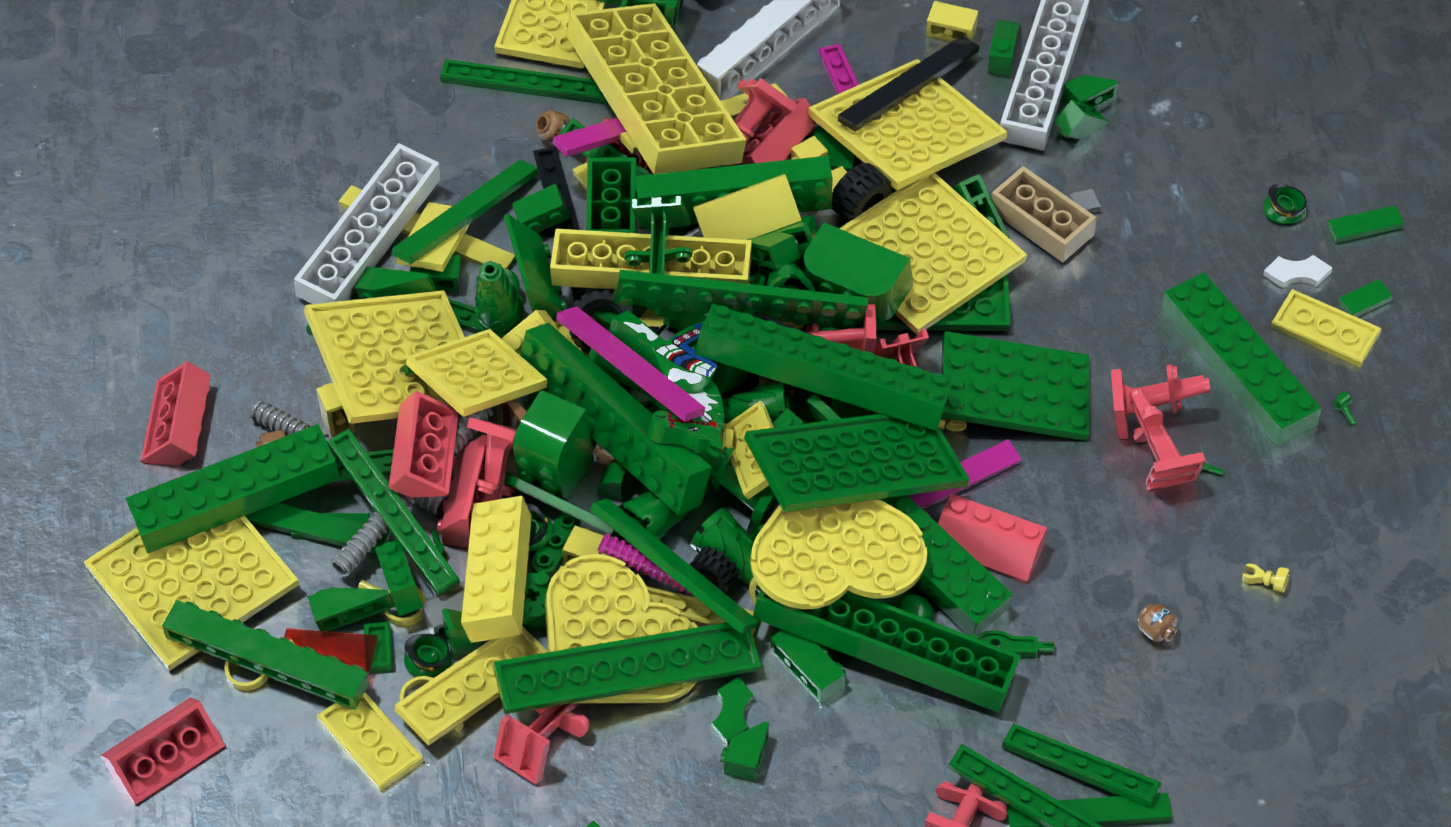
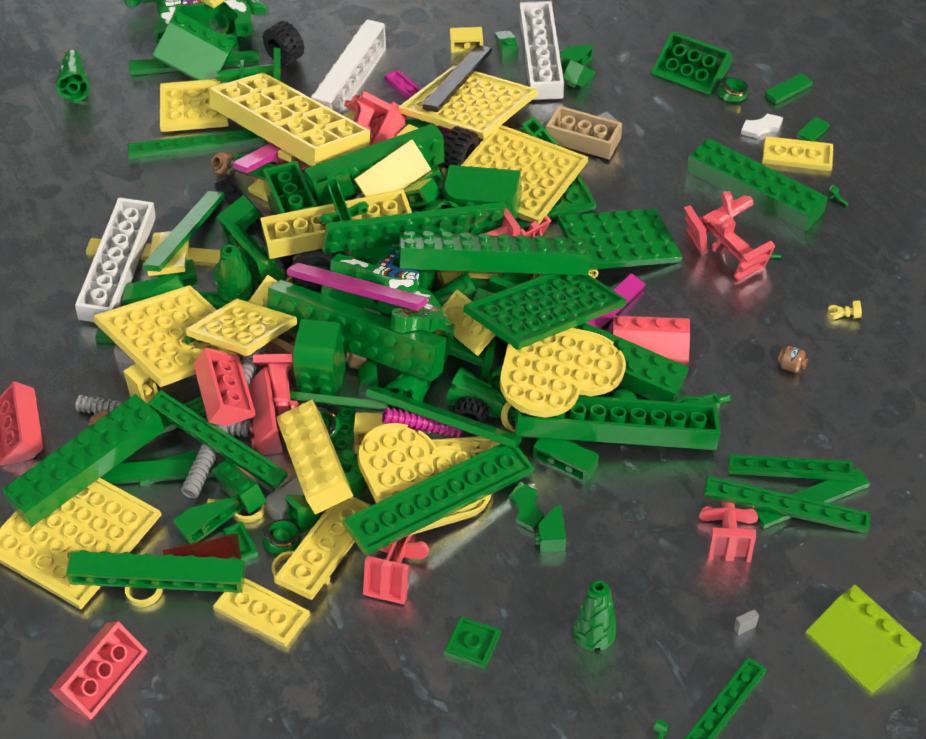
camera: 20 degrees left, 5 degrees down
none -> green slope [651,31,733,96]

